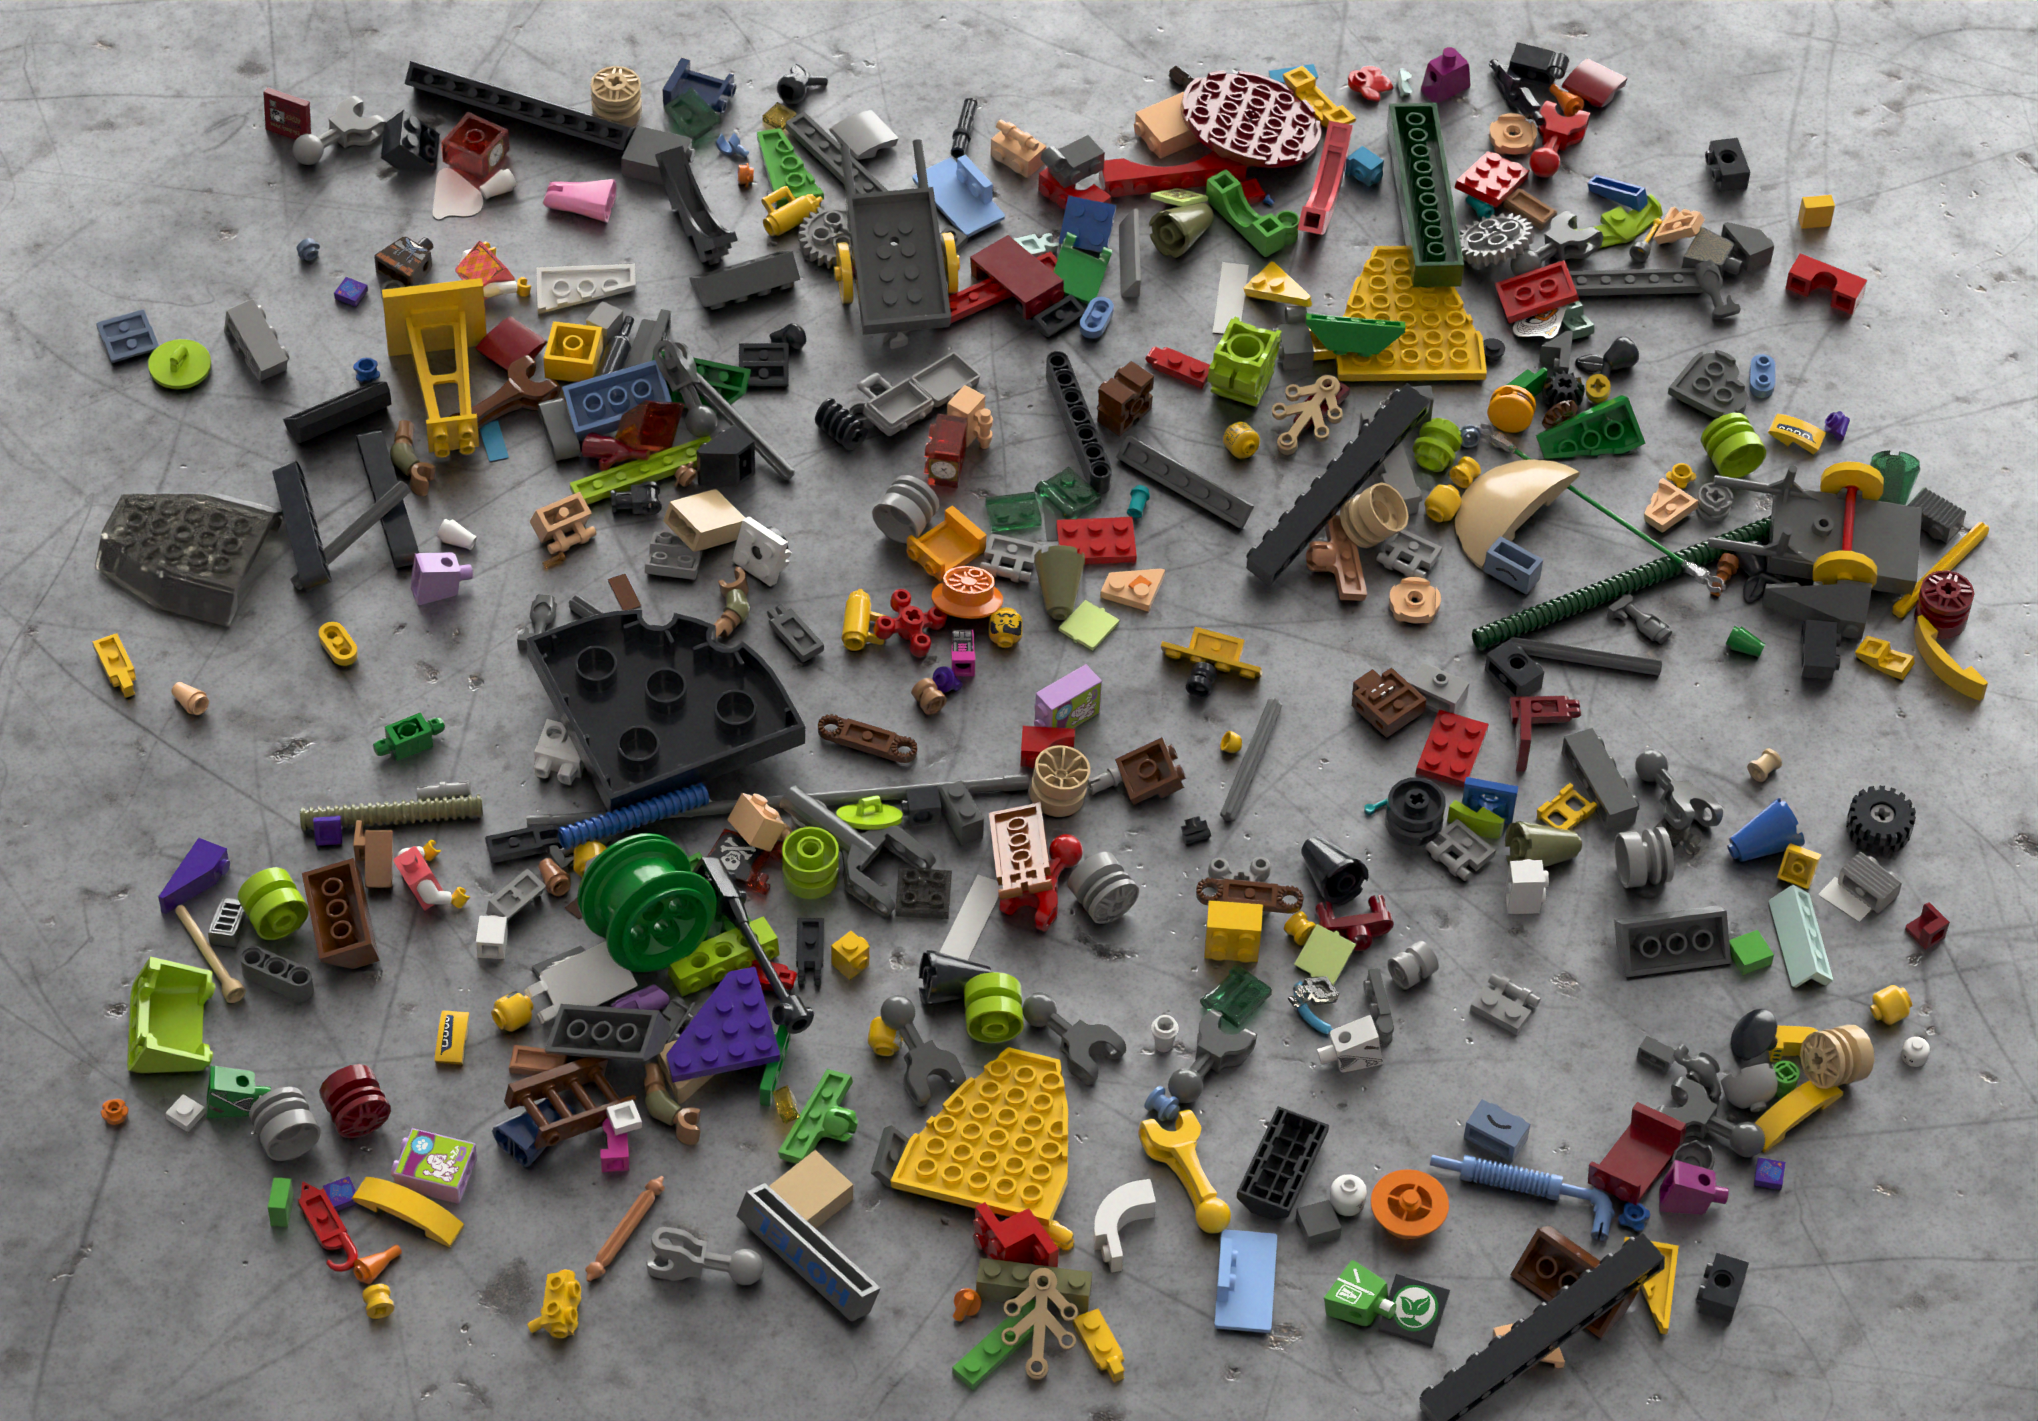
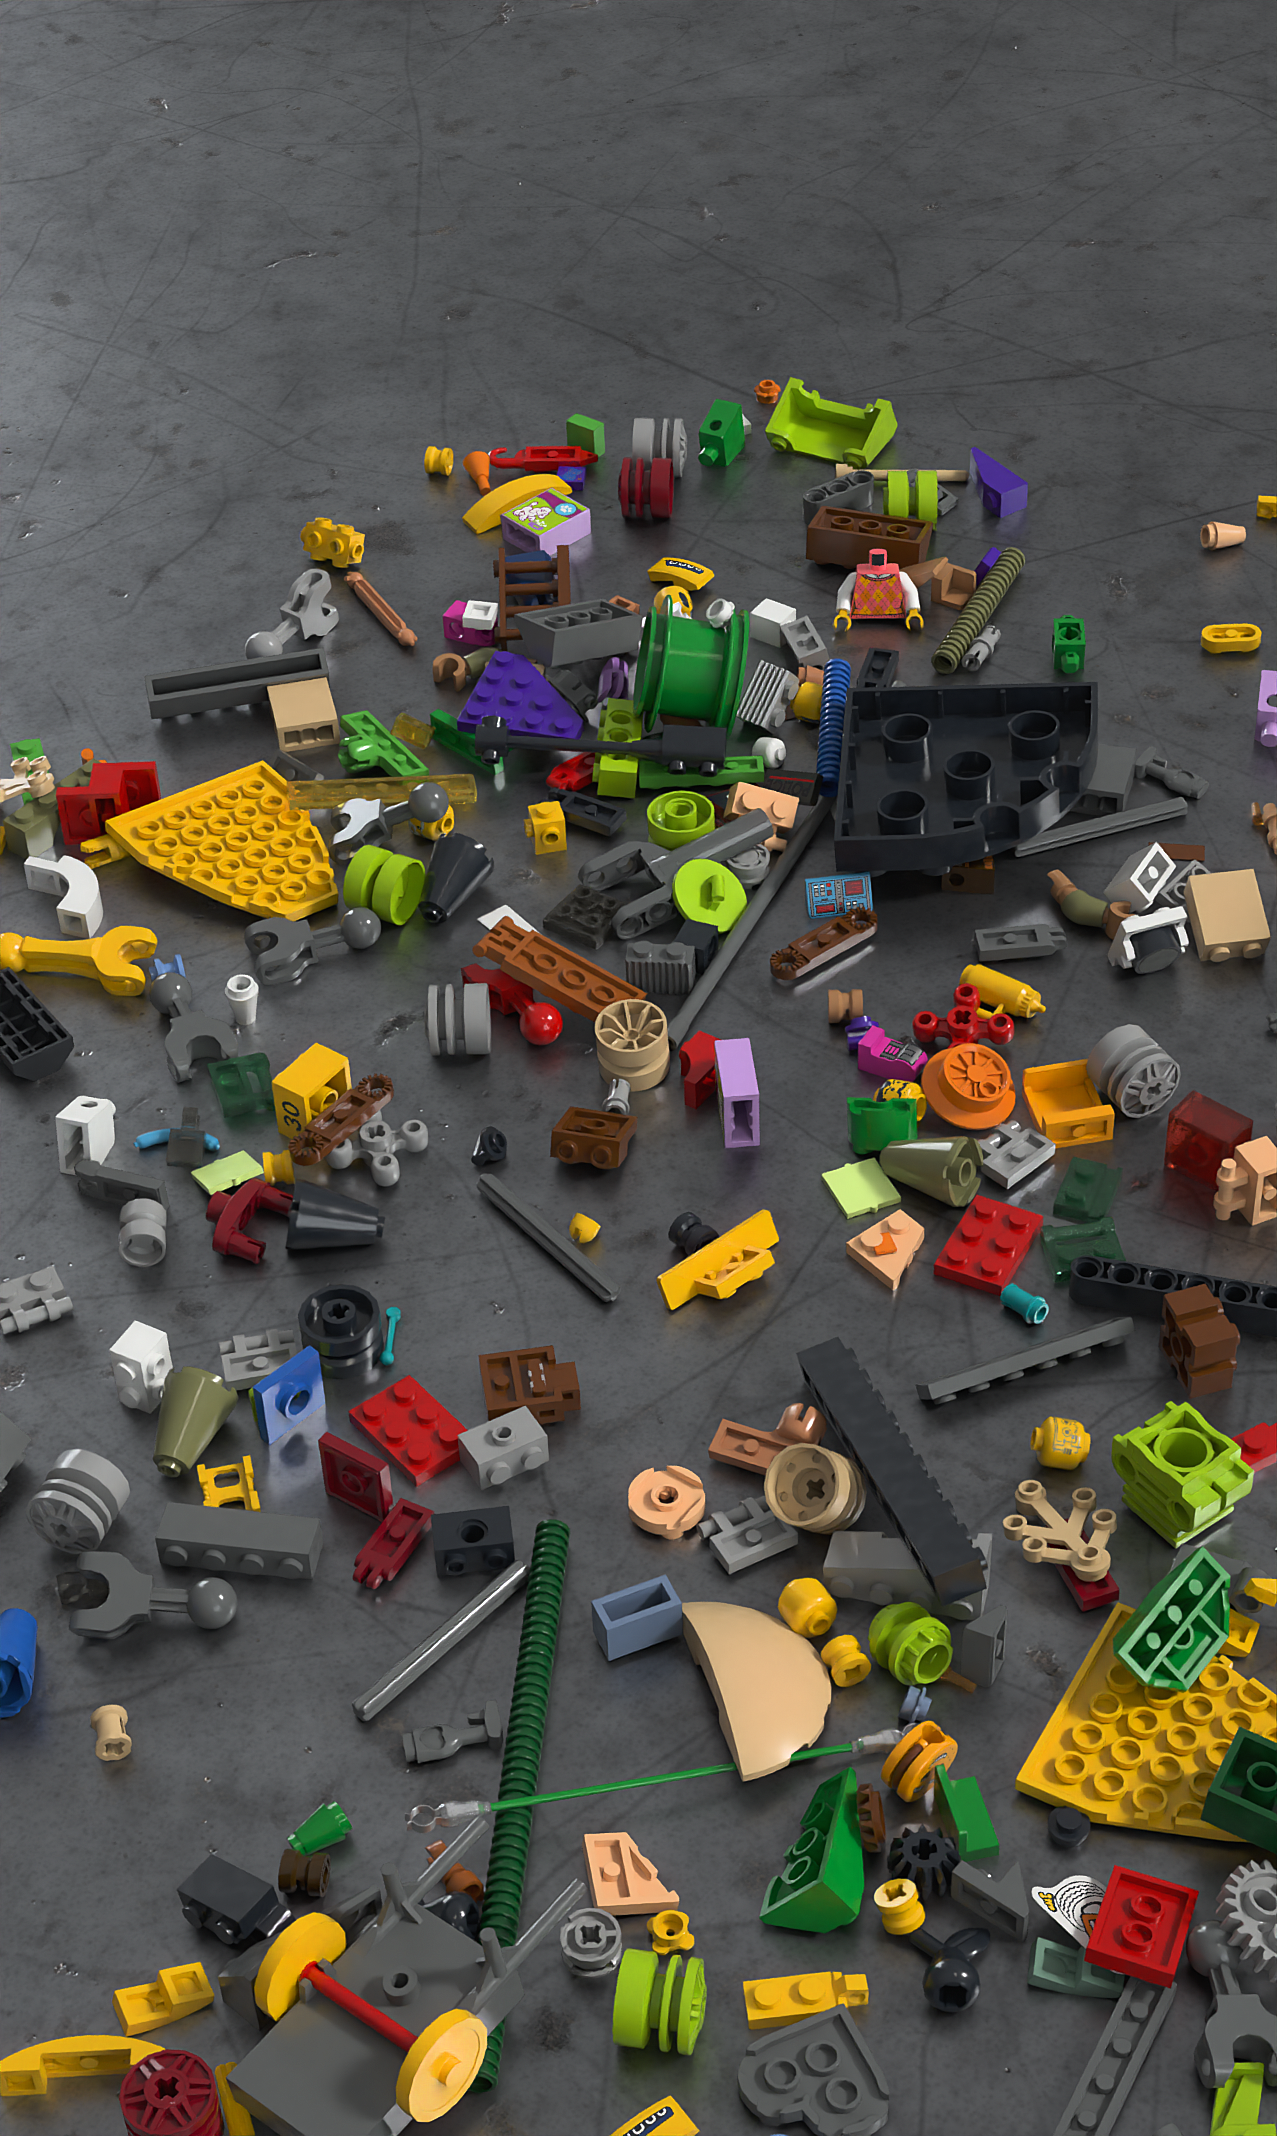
camera: 125 degrees right, 10 degrees down
none -> dark brown wheel [278,1849,331,1897]
none -> clear yellow plate [286,774,477,811]
none -> white plate [706,598,735,628]
none -> yellow hinge [743,1972,869,2030]
none -> pearl dark grey tile [763,769,824,807]
none -> slope [805,872,873,919]
none -> green cylinder [846,1097,917,1154]
none -> white brick [1103,842,1176,914]

